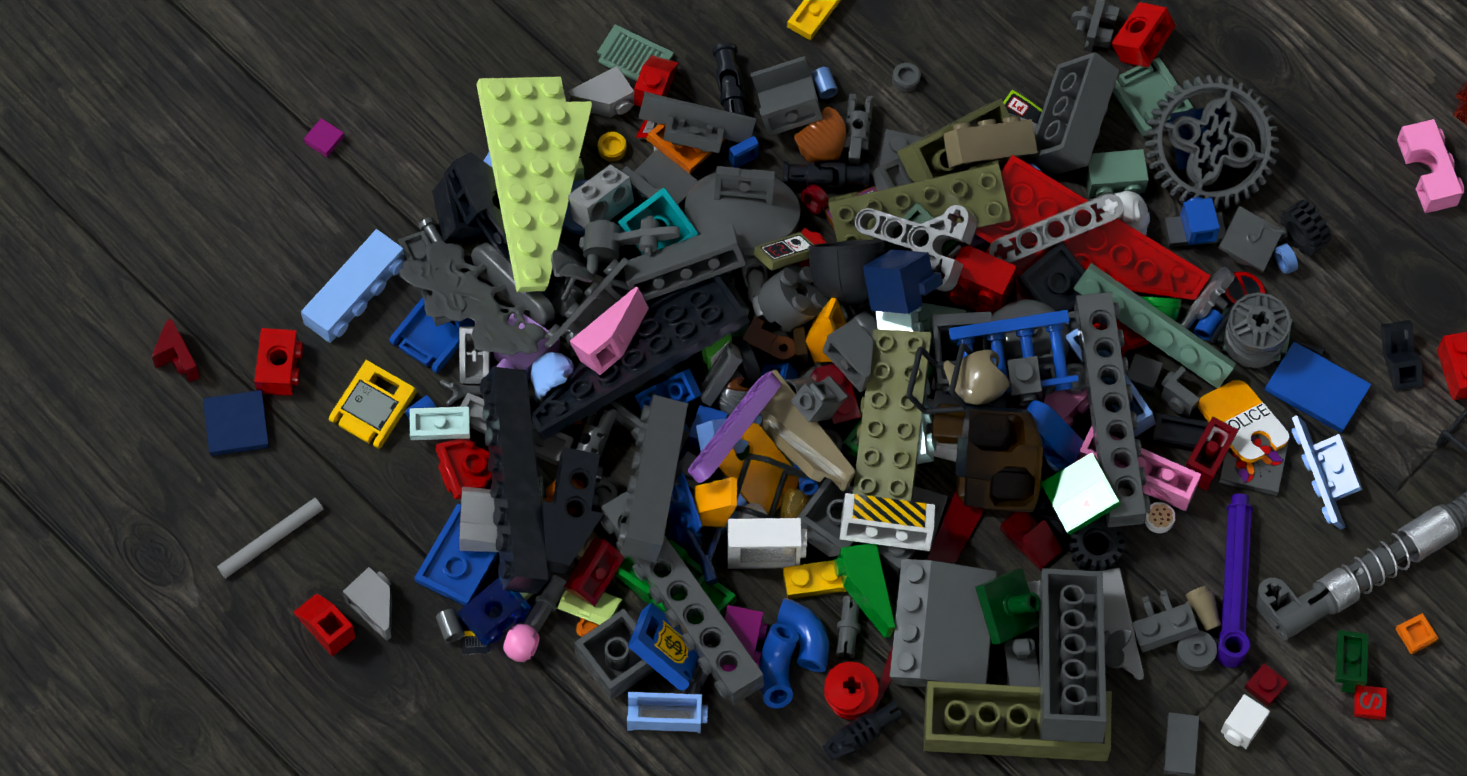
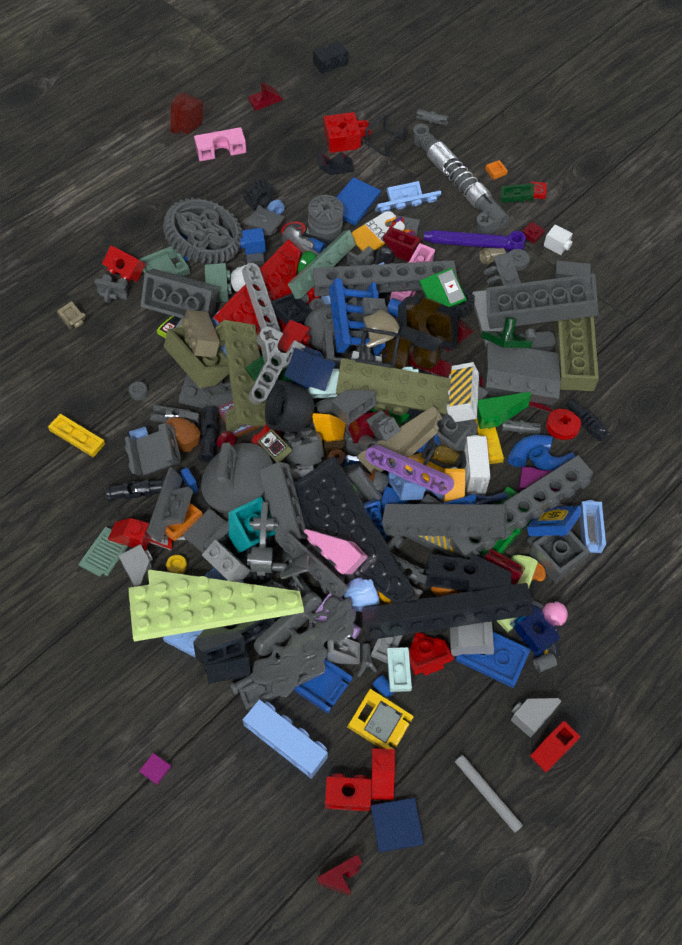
camera: 90 degrees left, 5 degrees down
none -> red slope [371,749,395,800]

